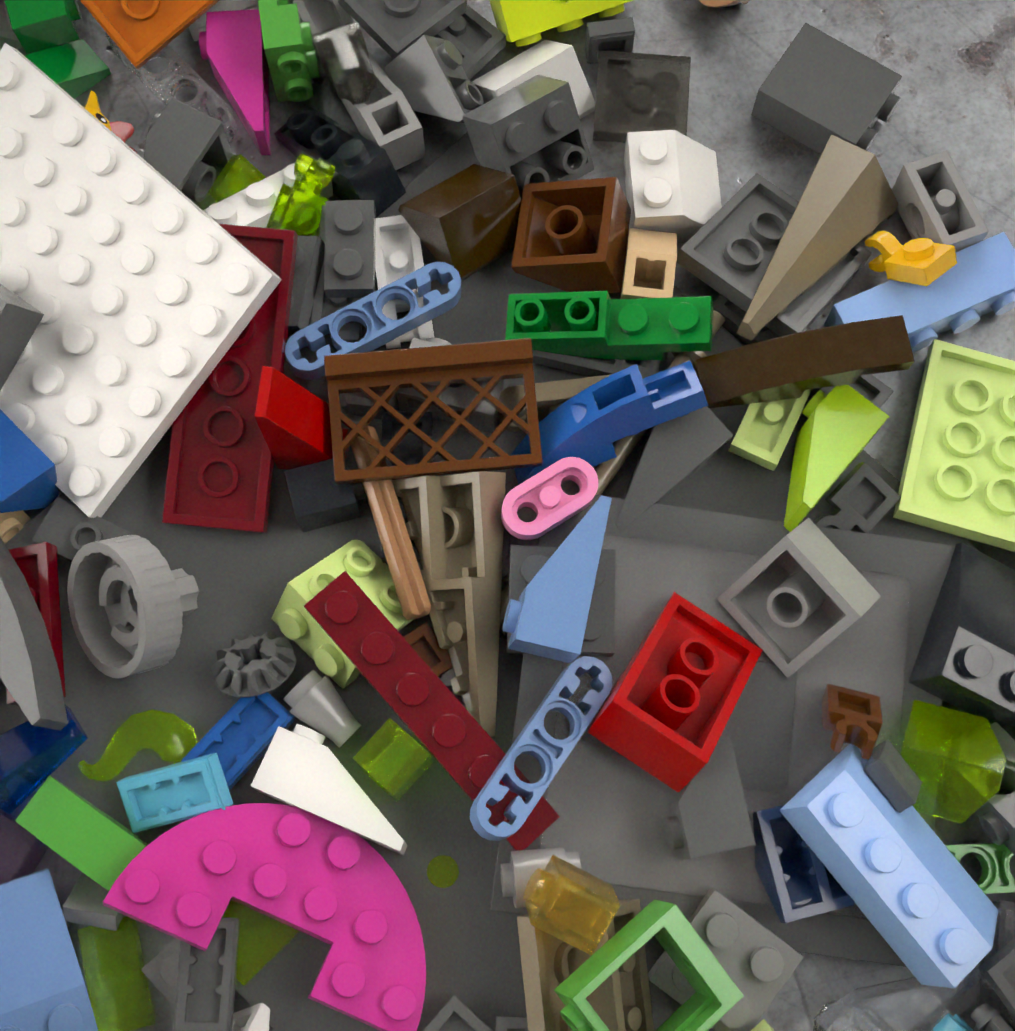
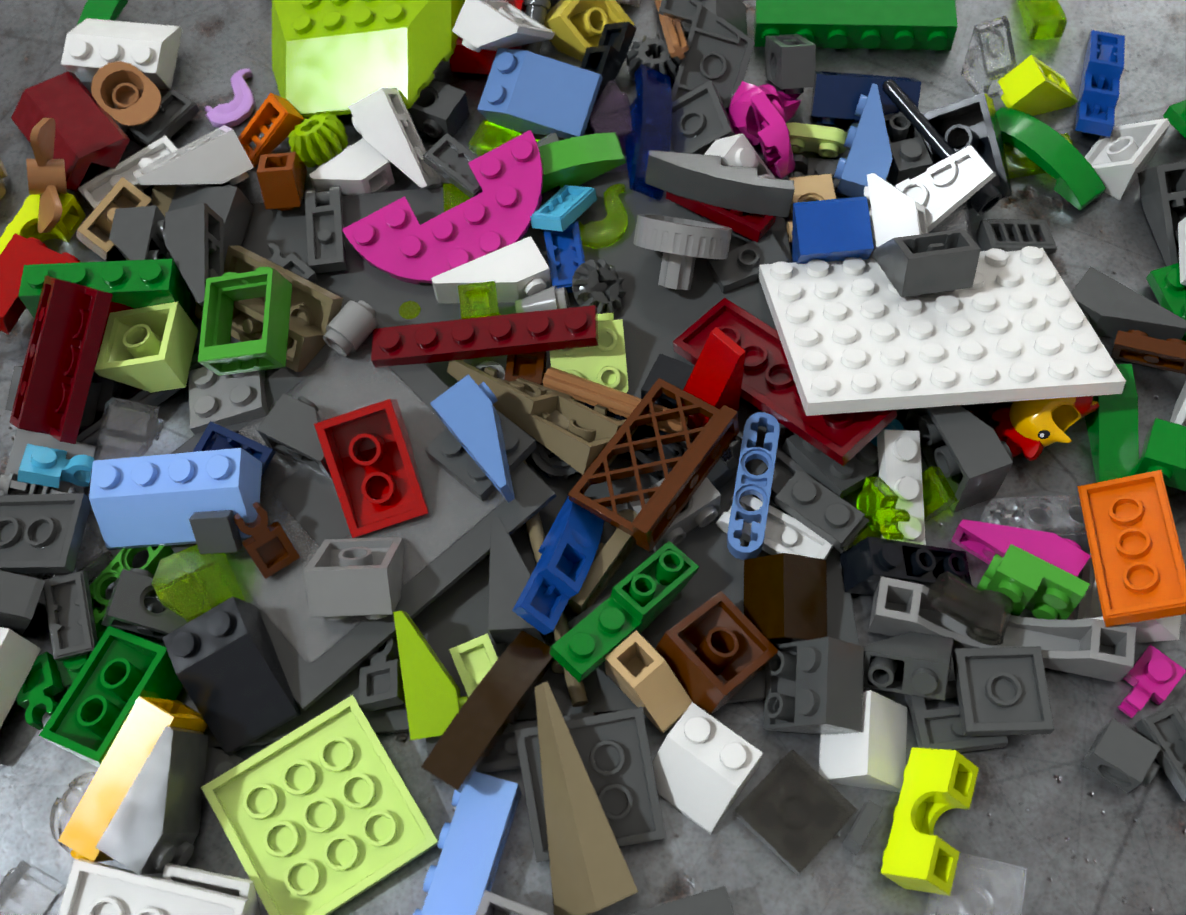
camera: 135 degrees right, 10 degrees down
medium blue beam [470,656,612,841] -> none
bright pink plate [501,457,598,540] -> none
clear yellow brick [523,855,621,956] -> none
yellow plate [864,231,957,286] -> none

